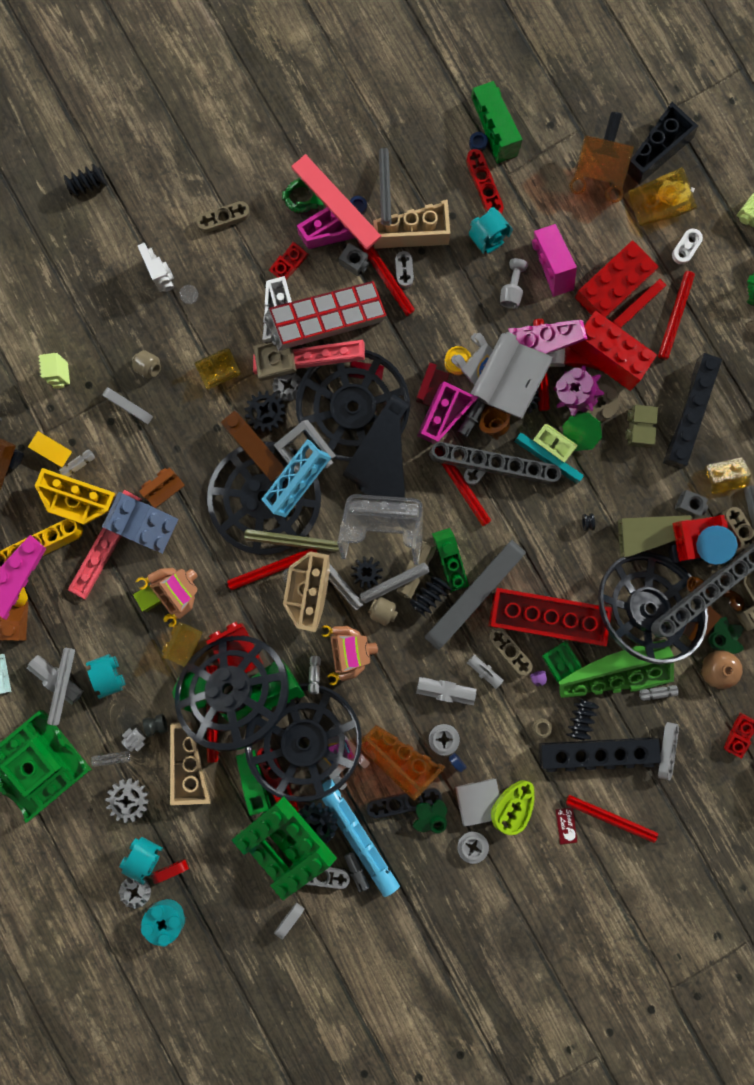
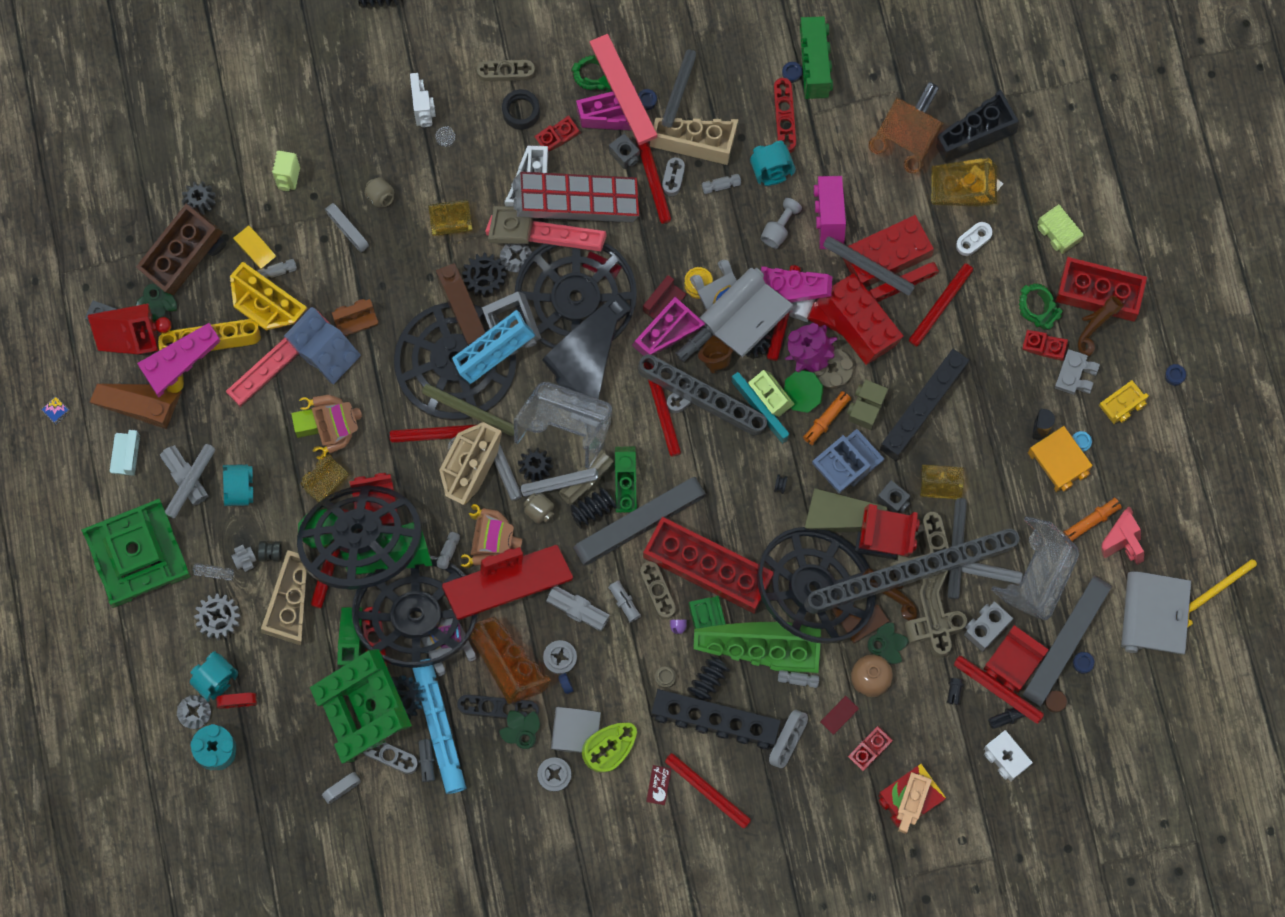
camera: 20 degrees right, 10 degrees down
dark azure tile [696,525,738,565] -> none
none -> red bracket [442,545,573,620]
none -> black tyre [502,89,540,130]
none -> light grey axle [702,174,741,194]
none -> orange pin [803,391,851,445]
none -> sand blue bracket [812,429,884,494]
none -> dark red sticker [820,696,859,735]
none -> dark grey axle [823,236,915,295]

